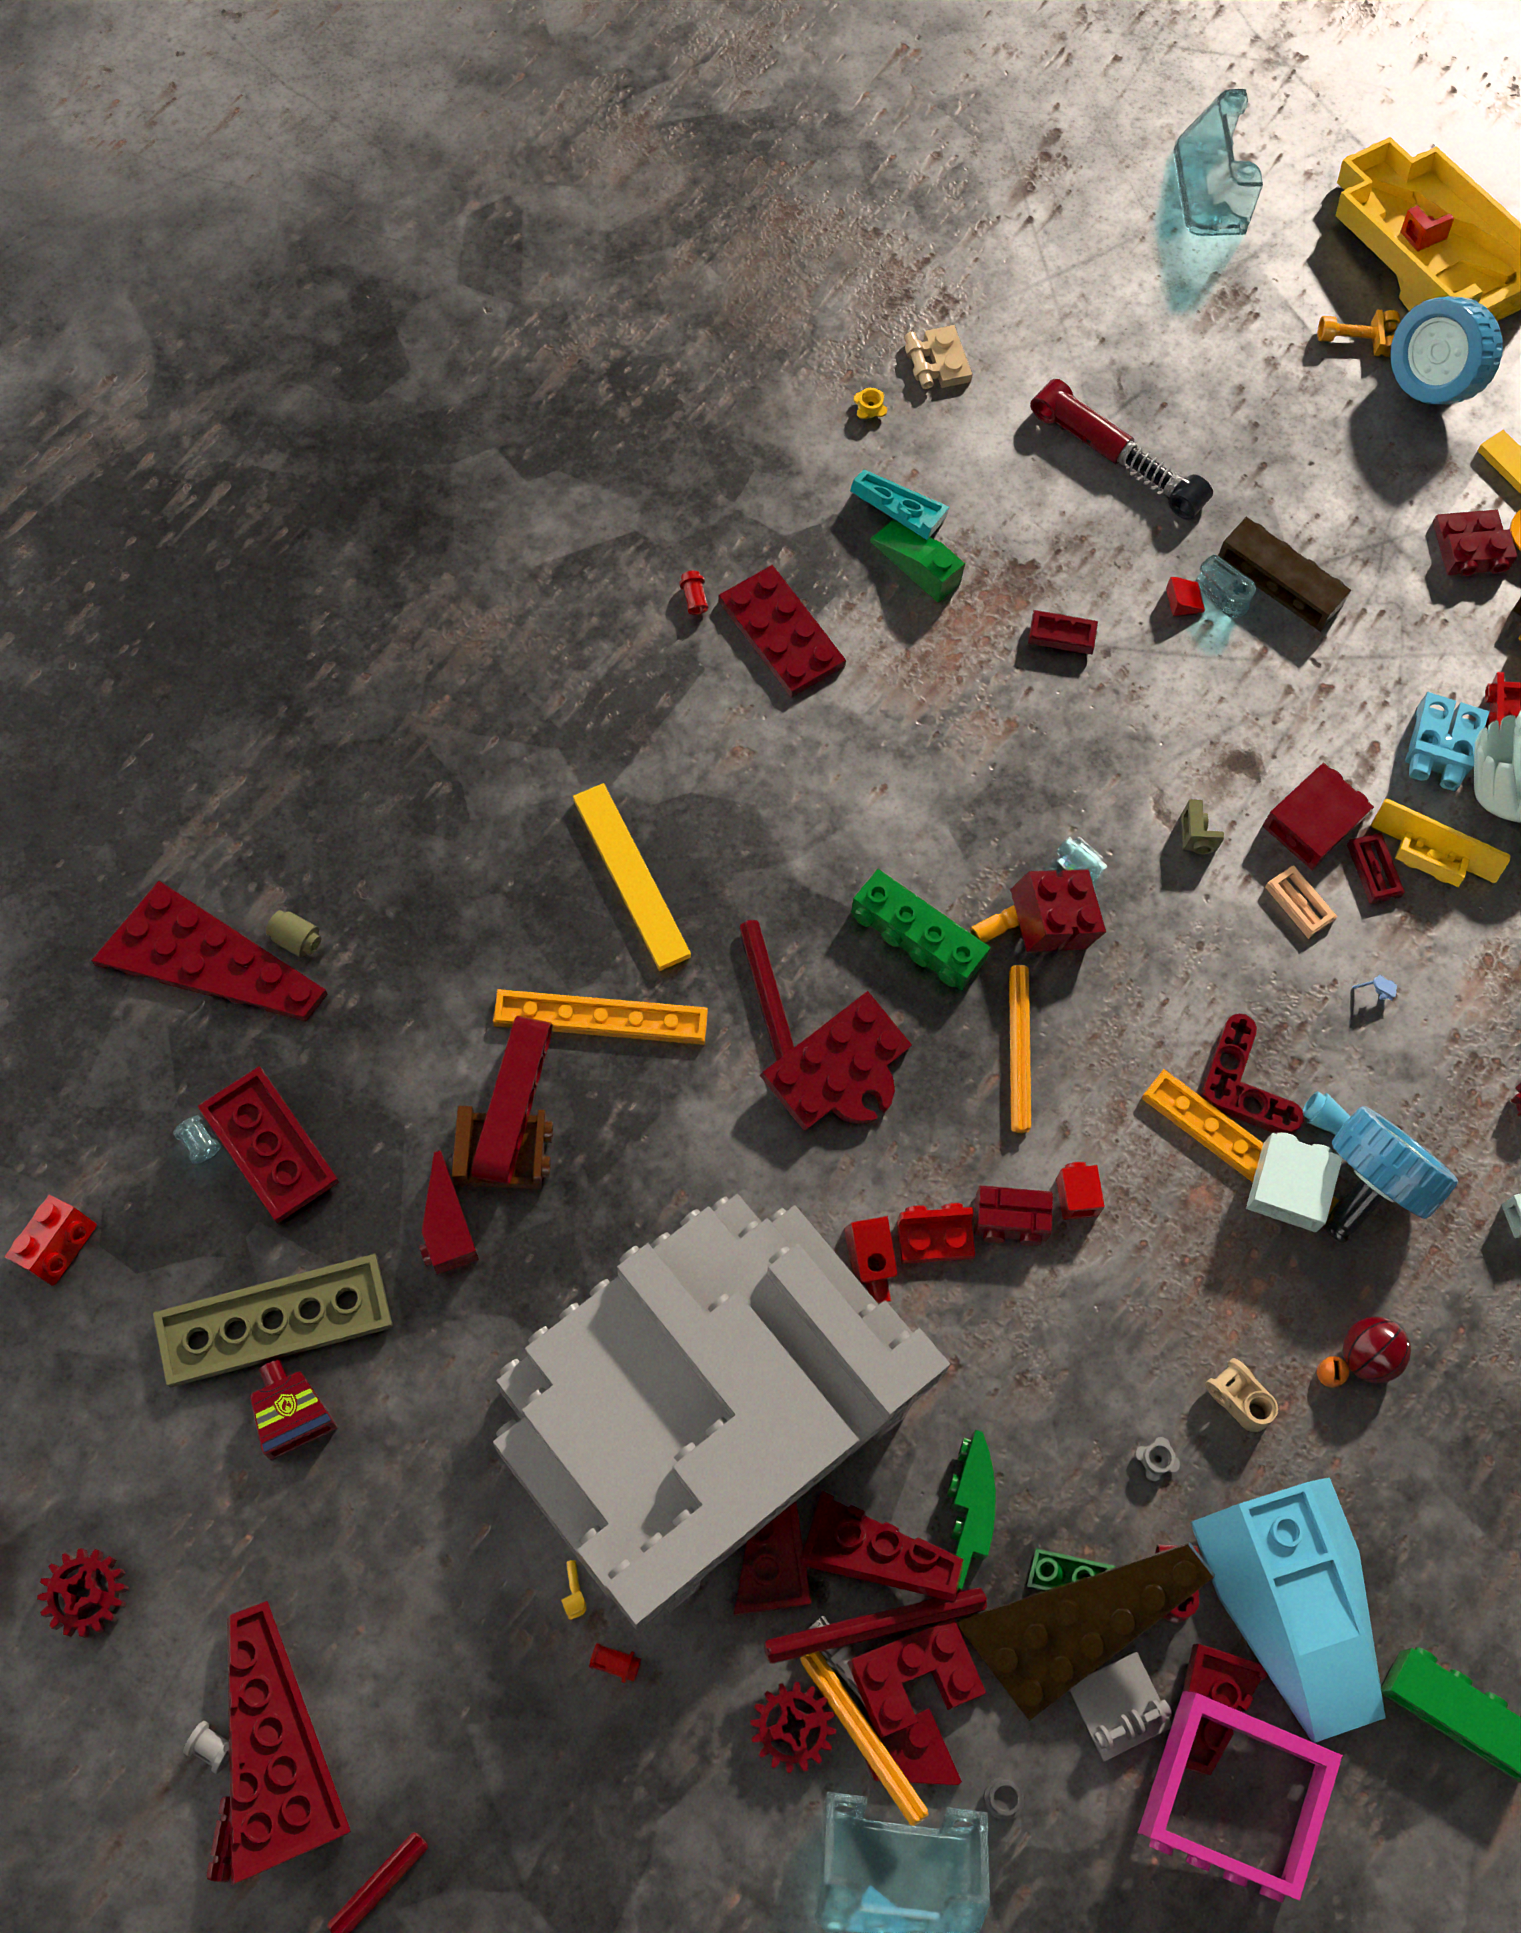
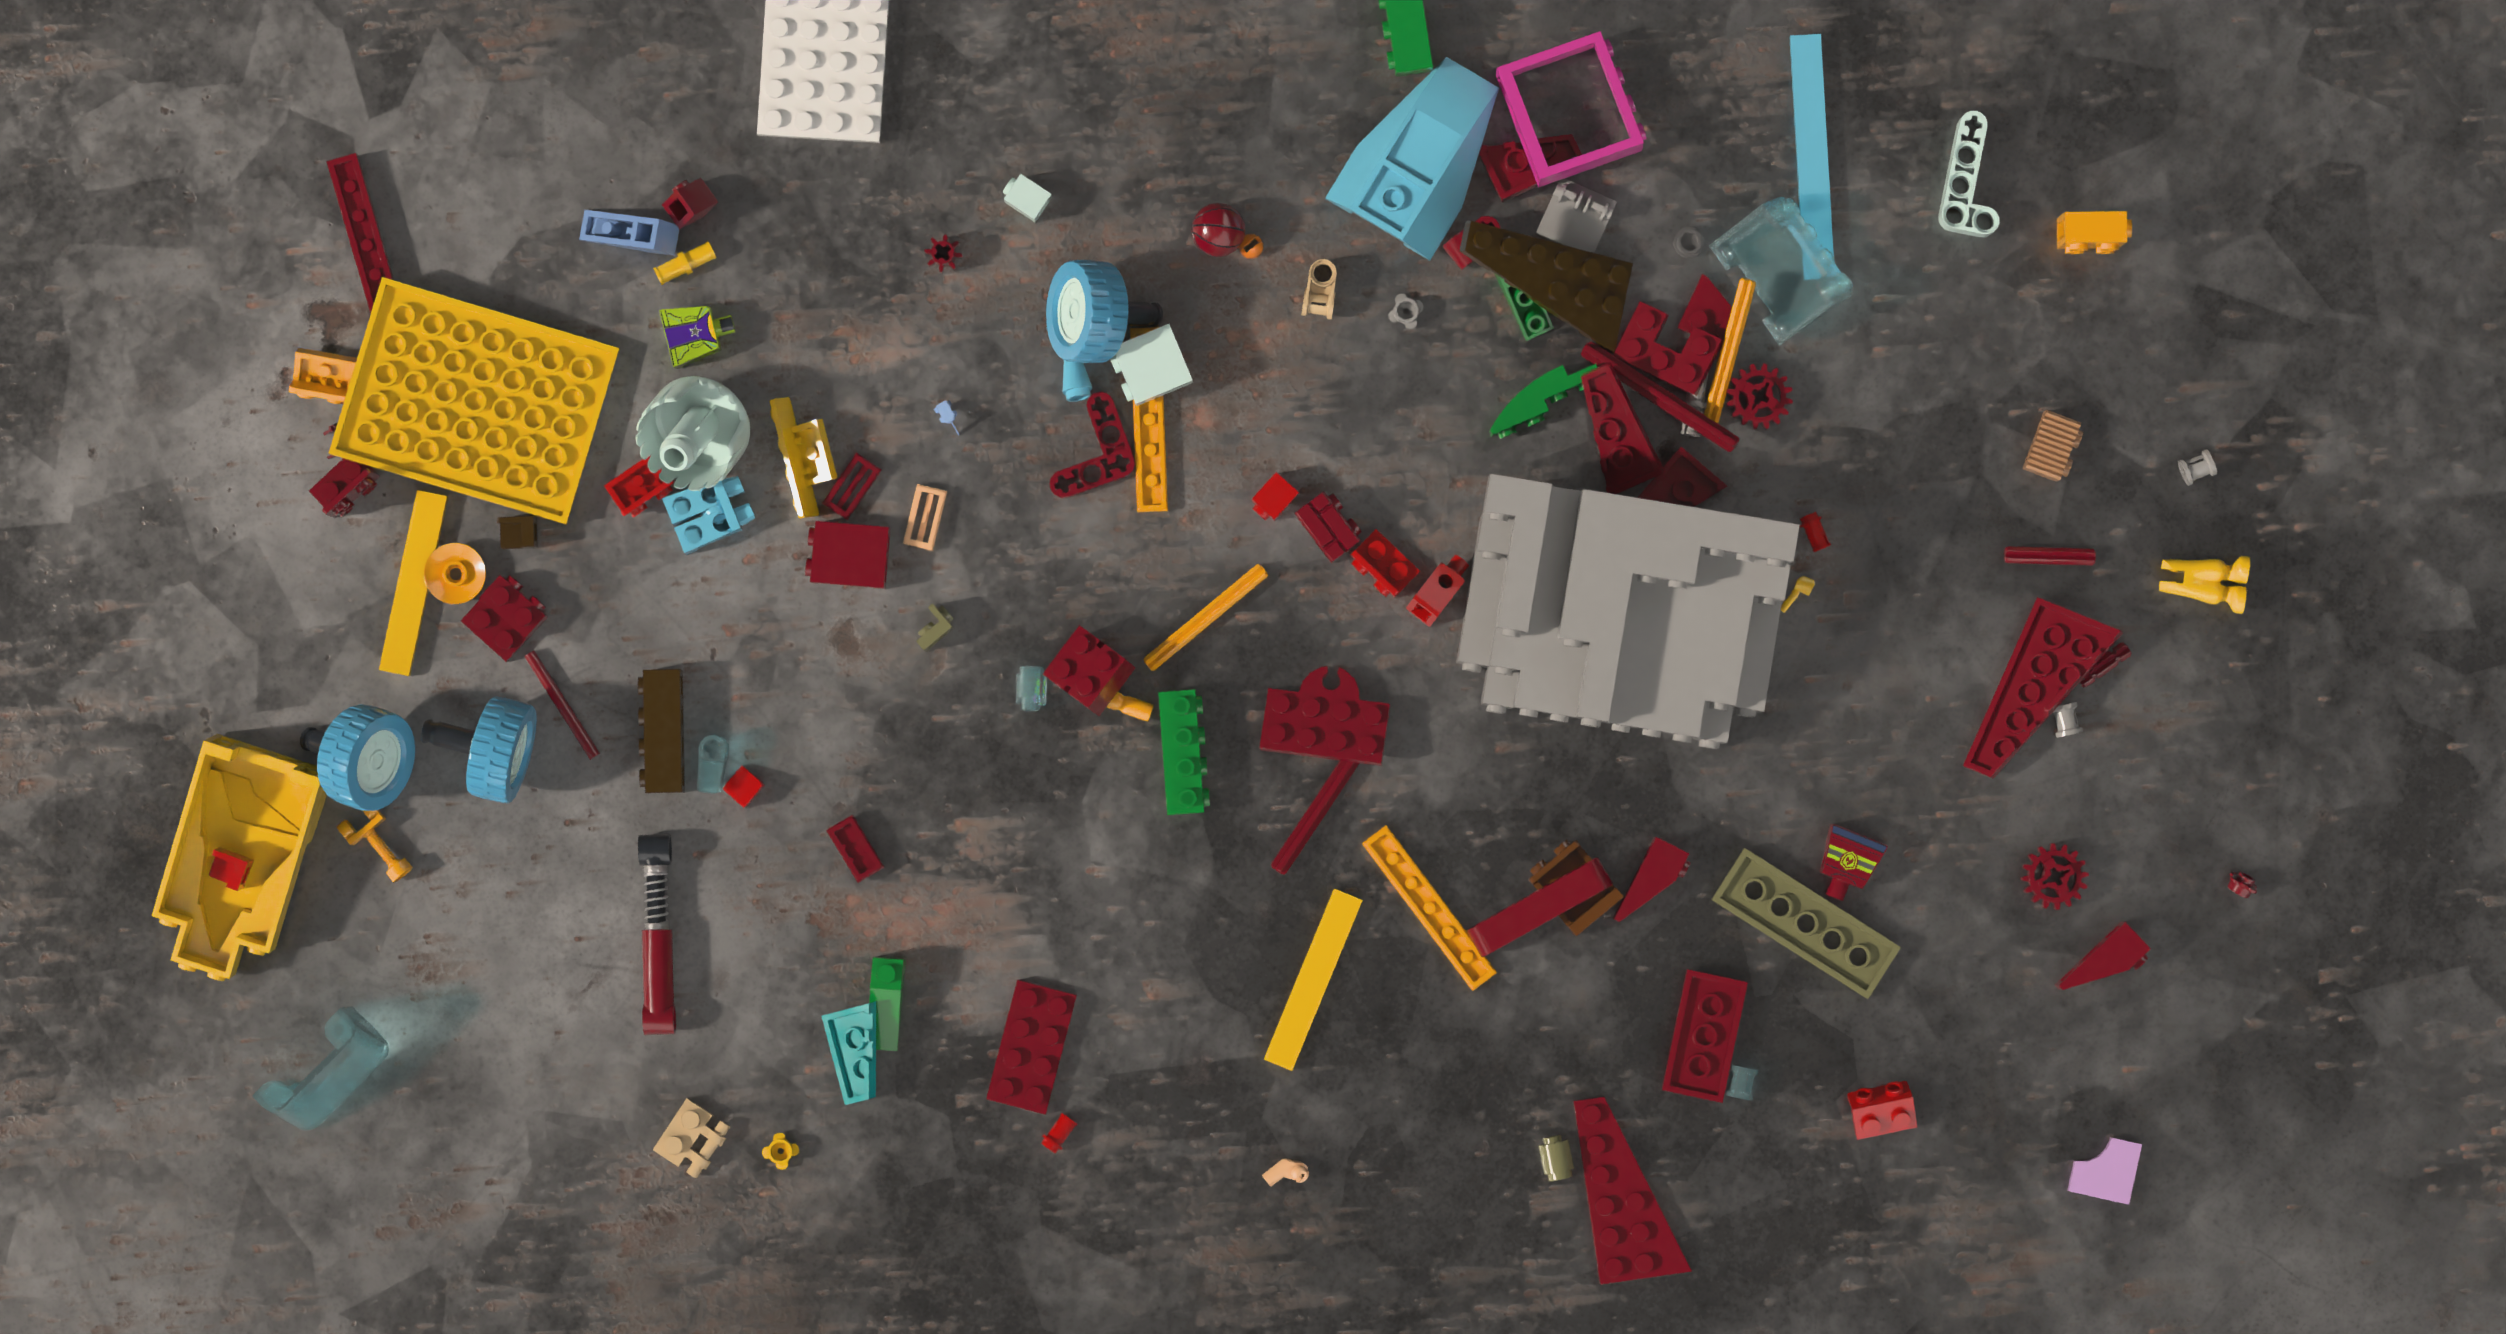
camera: 120 degrees left, 20 degrees up
none -> dark azure wheel [421,697,537,803]
none -> dark red bar [524,650,600,760]
none -> light nougat arm [1262,1158,1309,1187]

